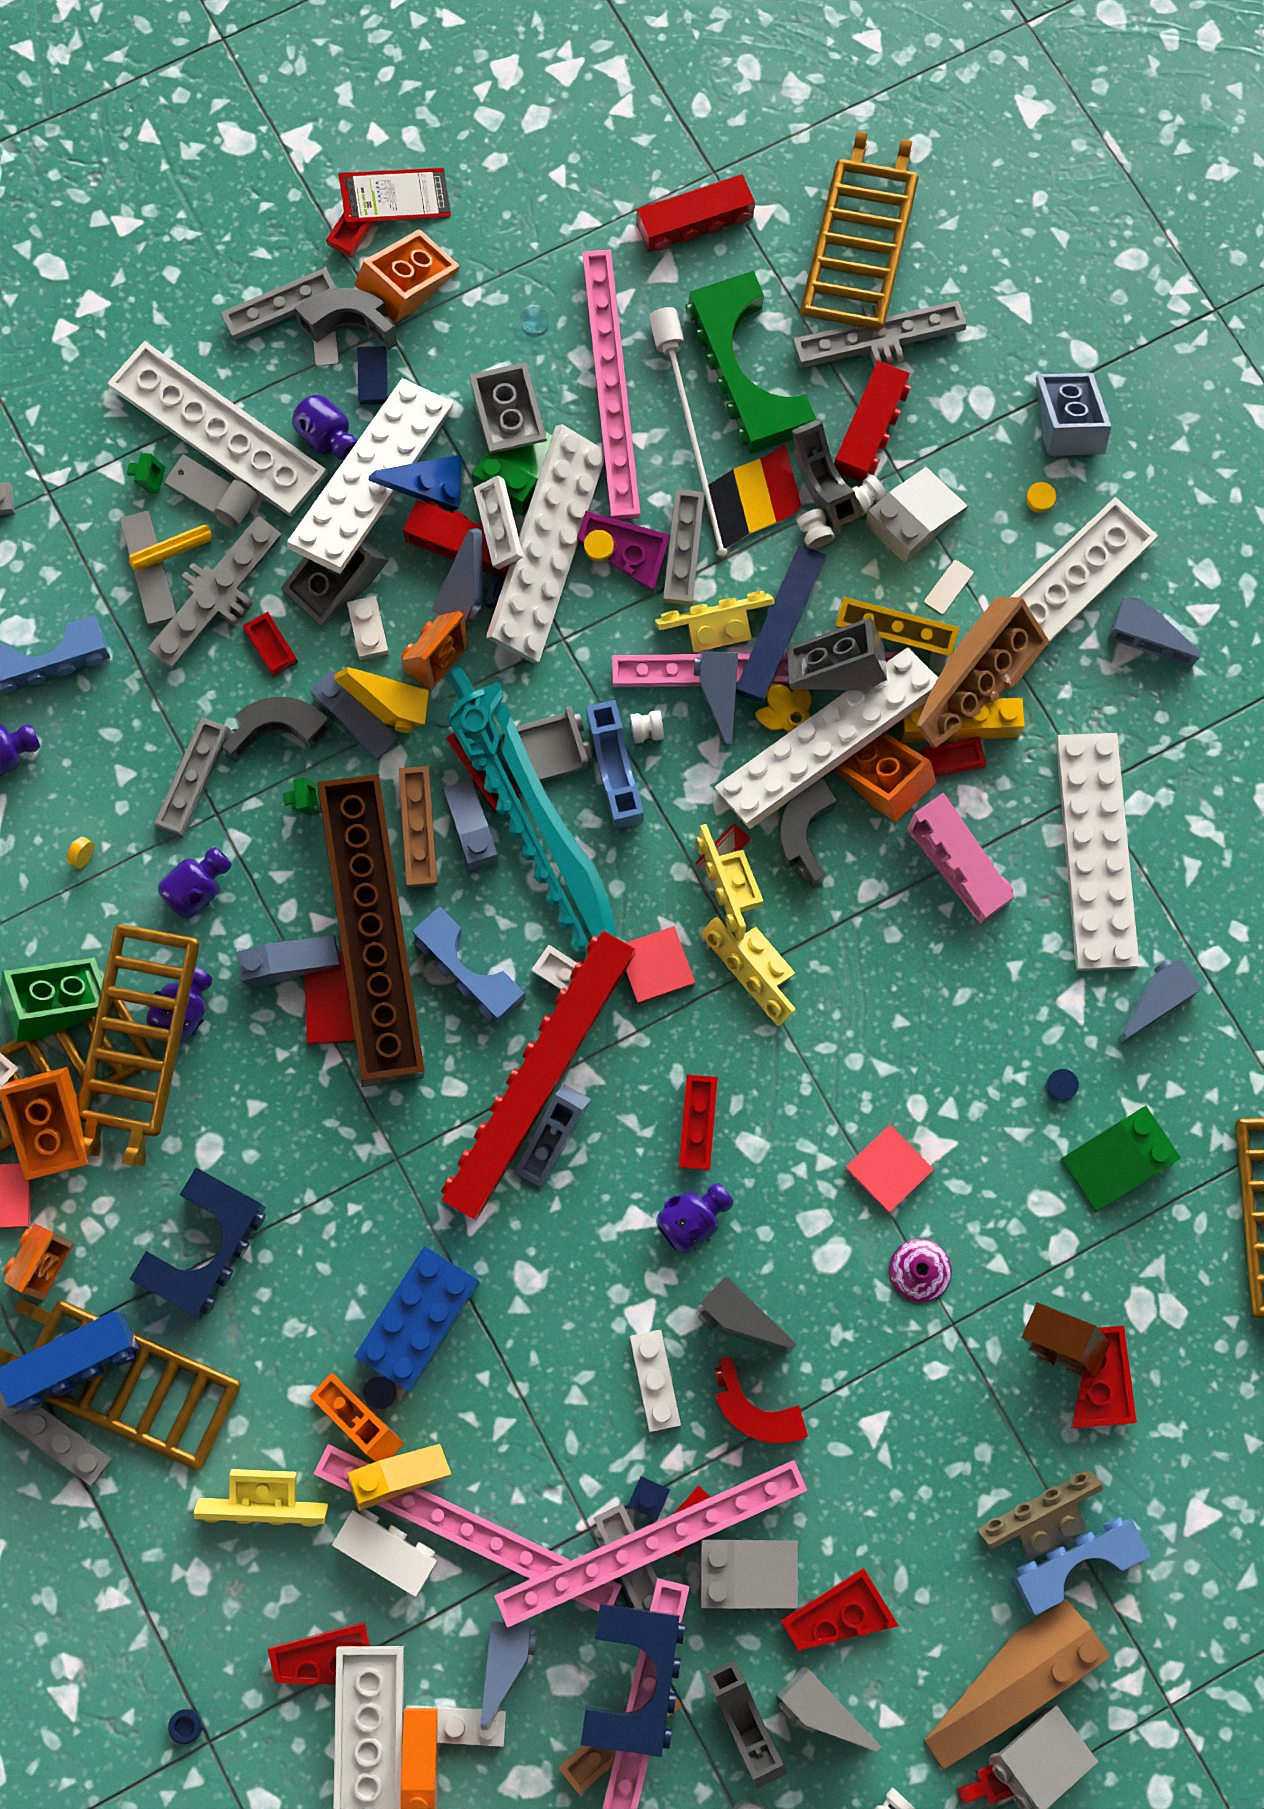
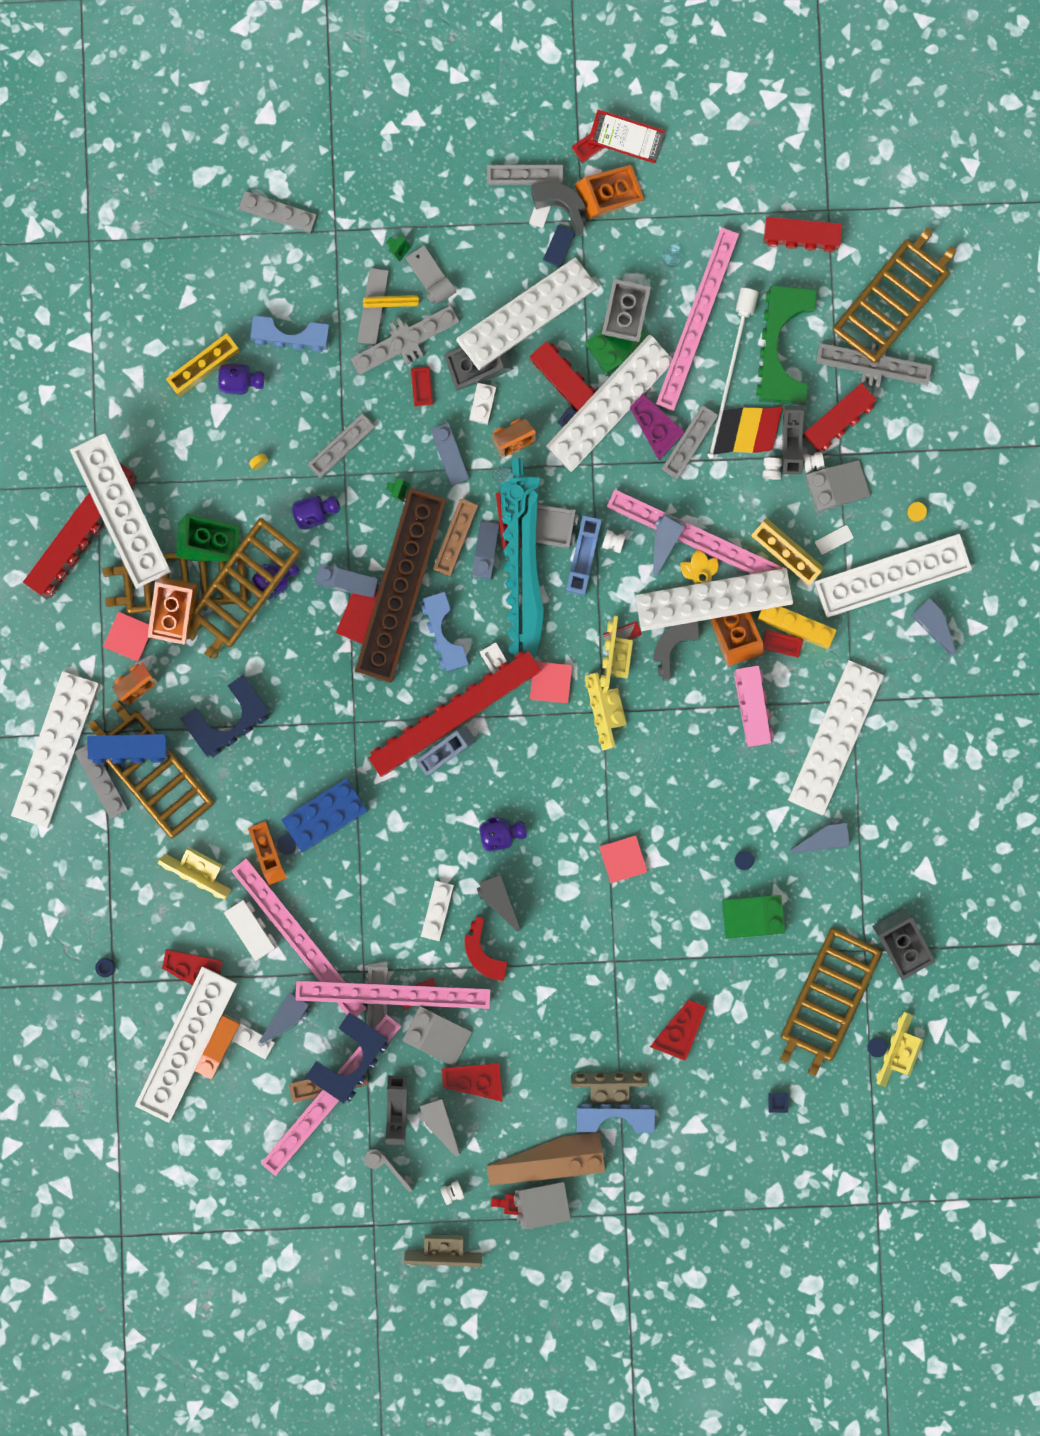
camera: 30 degrees right, 10 degrees up
white plate [108,341,327,517] -> none
dark grey arch [222,697,332,762] -> none
dark purple piece [292,394,357,460] -> none
yellow slope [334,667,429,733] -> none
yellow slope [348,1444,451,1511] -> none
blue wing [368,455,462,511] -> none
sand blue slope [431,528,483,626] -> none
white plate [474,476,524,569] -> none
yellow tile [584,530,614,562] -> none
dark blue plate [627,1476,670,1520] -> none
light yellow bracket [655,591,774,653] -> none
red plate [678,1074,718,1171] -> none
dark blue tile [736,545,827,704] -> none
dark grey slope [787,617,888,690] -> none
dish [889,1239,952,1302] -> none
medium nougat wedge [917,597,1050,748] -> none
reddish brown brick [1021,1302,1110,1378] -> none
sand blue slope [1036,373,1112,456] -> none

